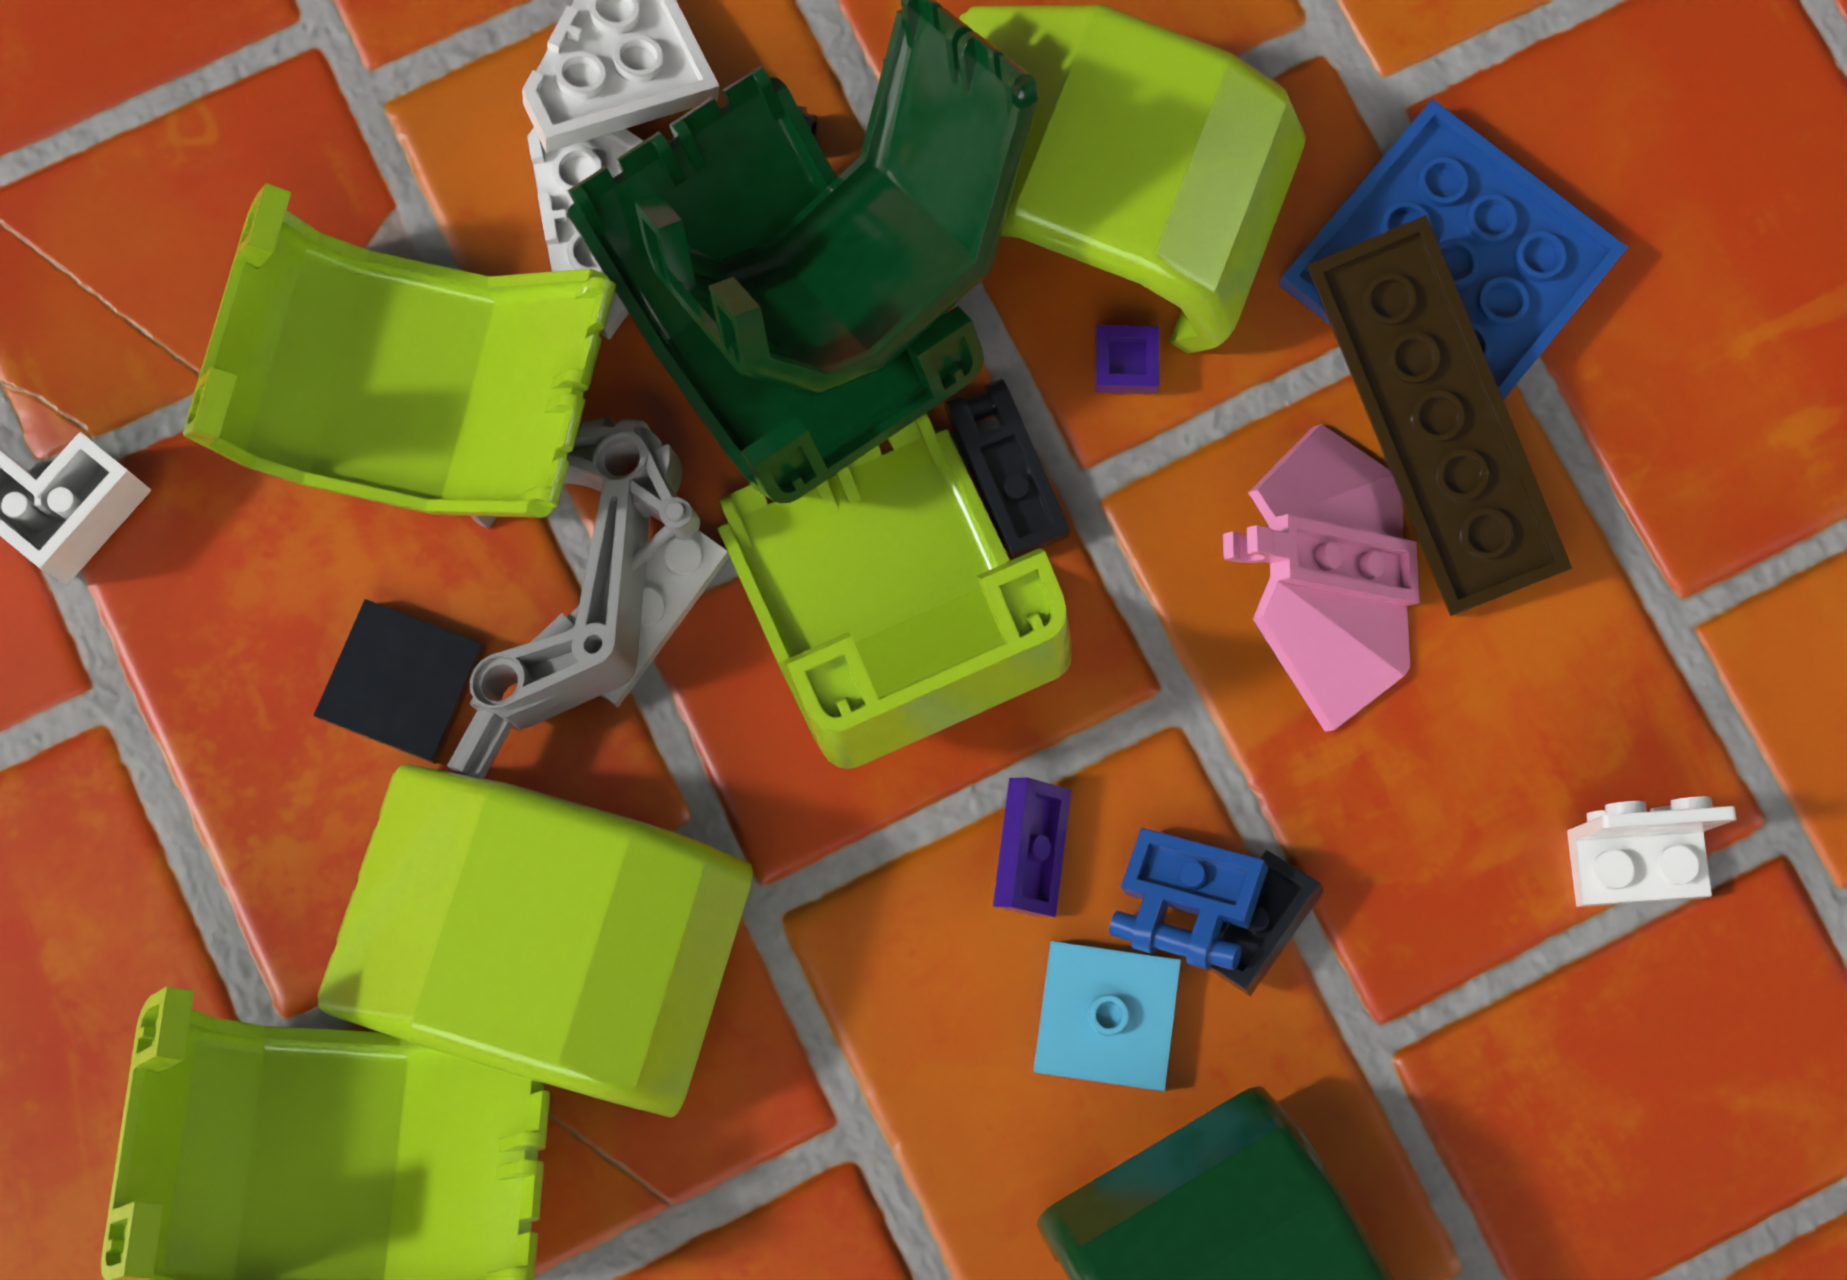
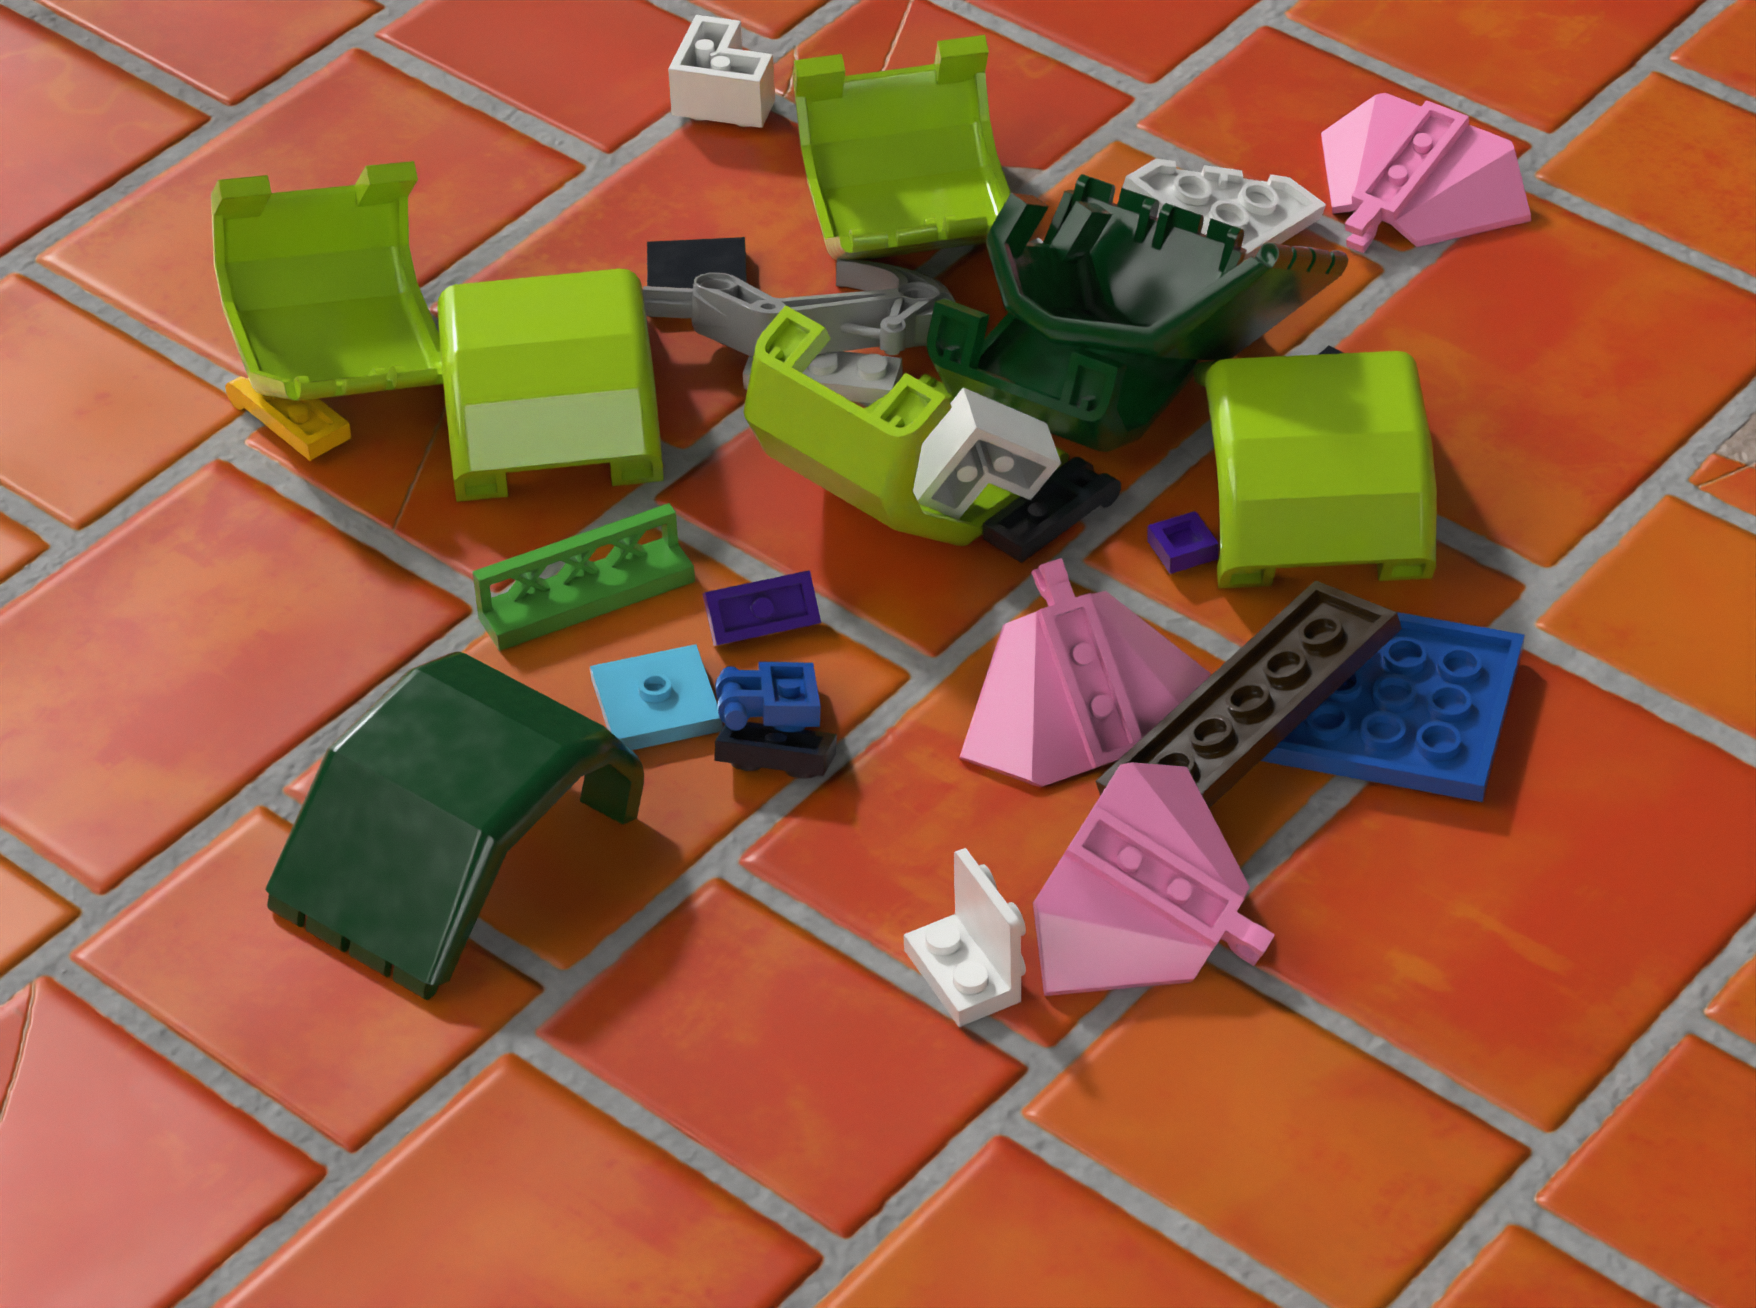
camera: 70 degrees right, 35 degrees down
none -> bright green fence [472,503,695,651]
none -> white brick [913,387,1061,520]
none -> bright pink panel [1033,762,1275,996]

